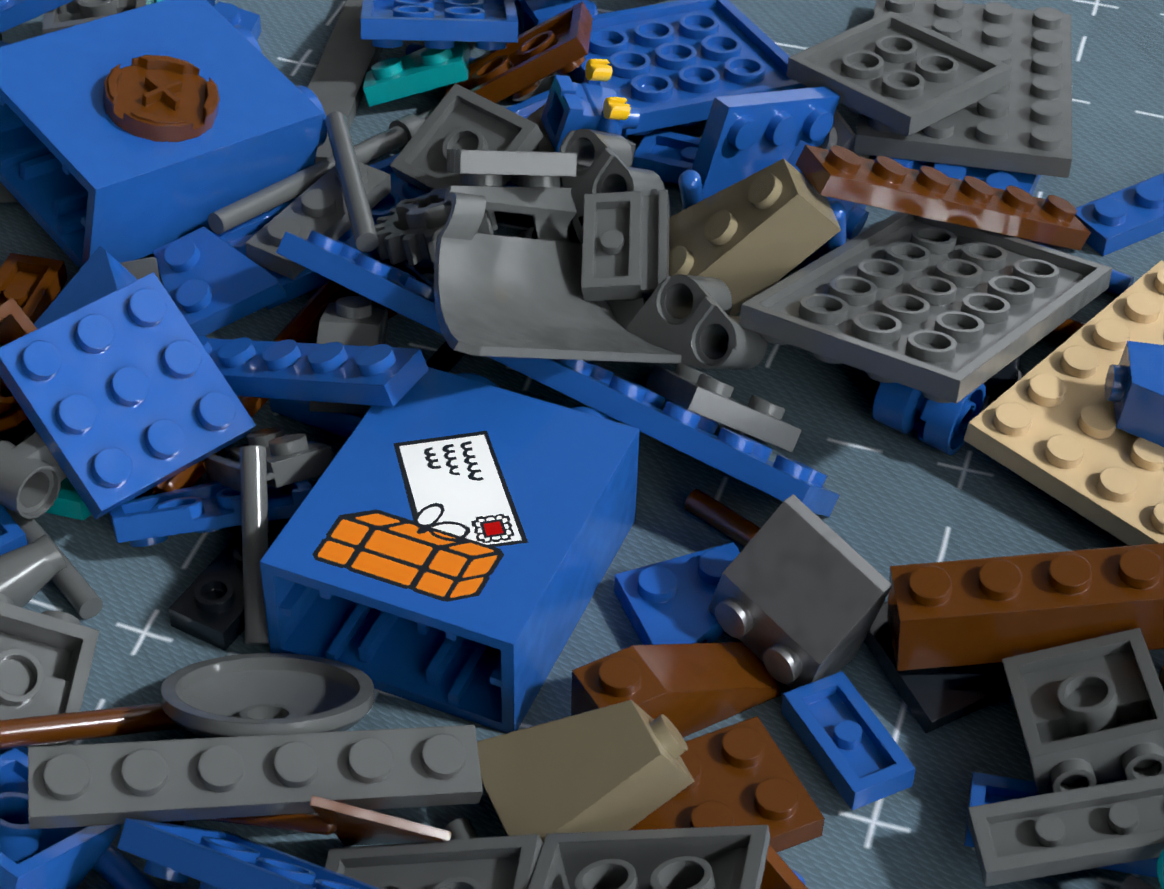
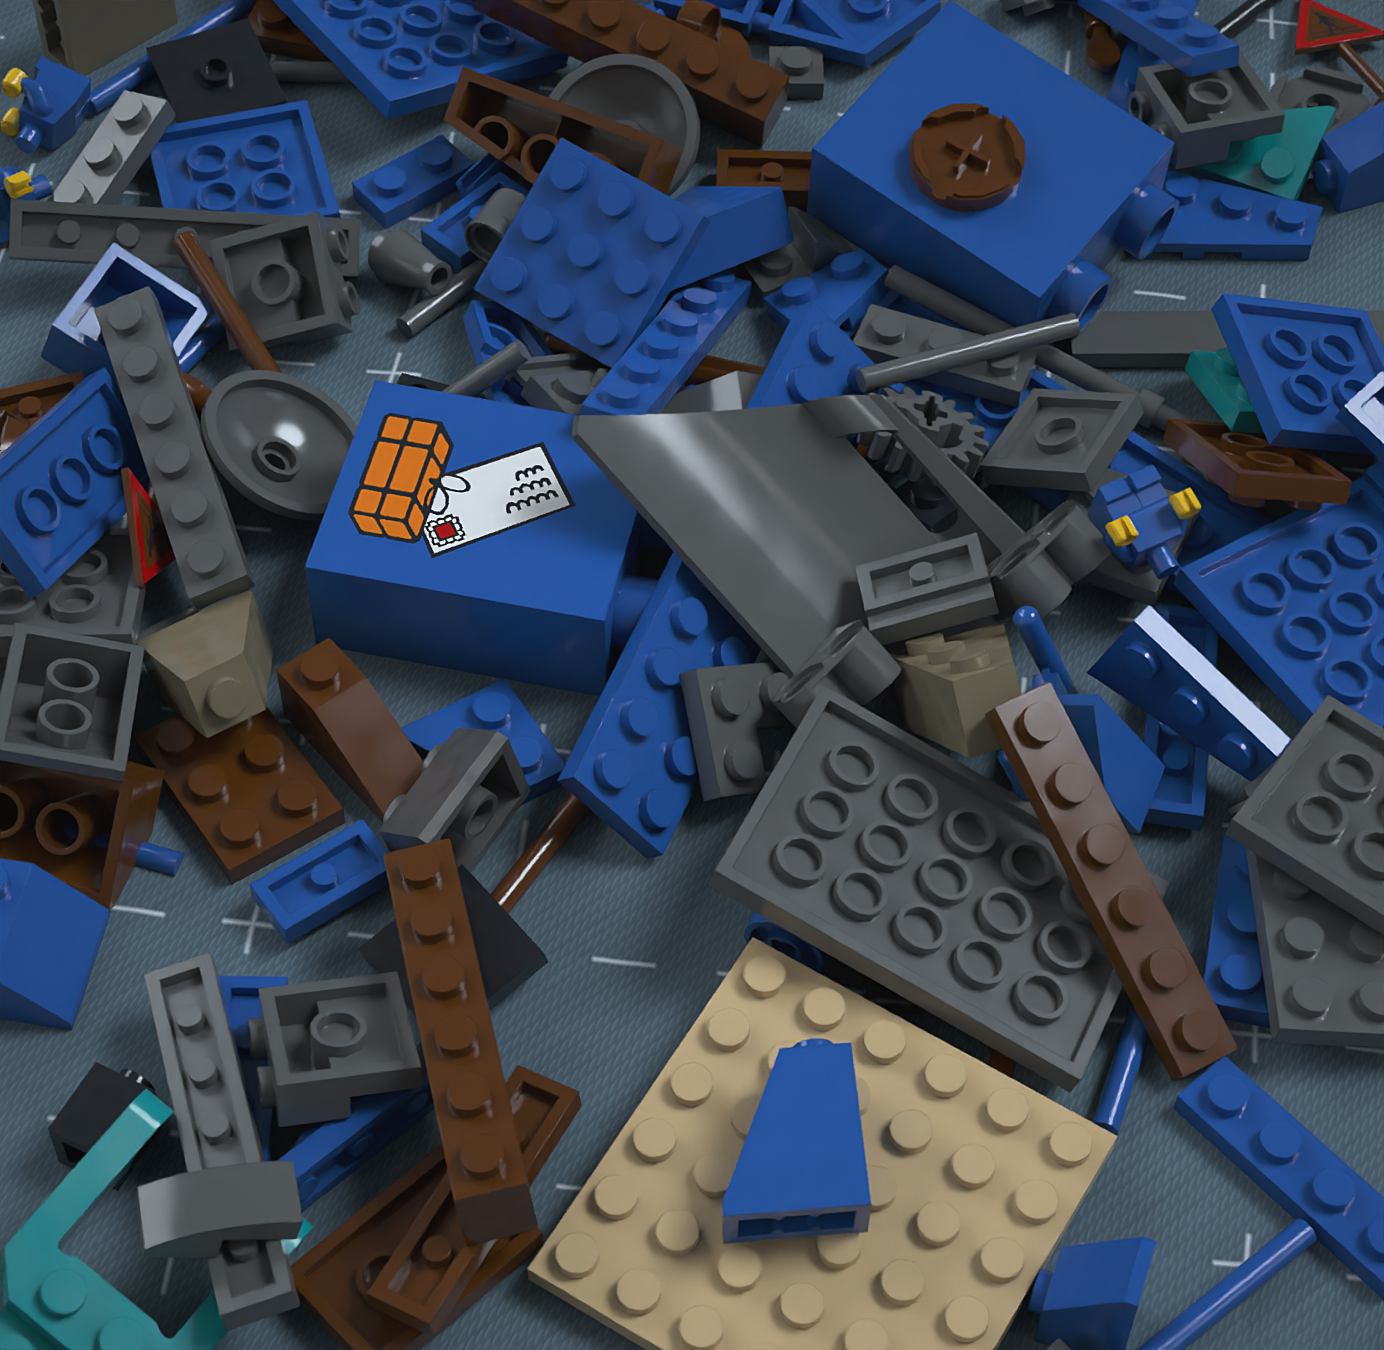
camera: 80 degrees right, 10 degrees up
plate [446,149,577,188] -> none

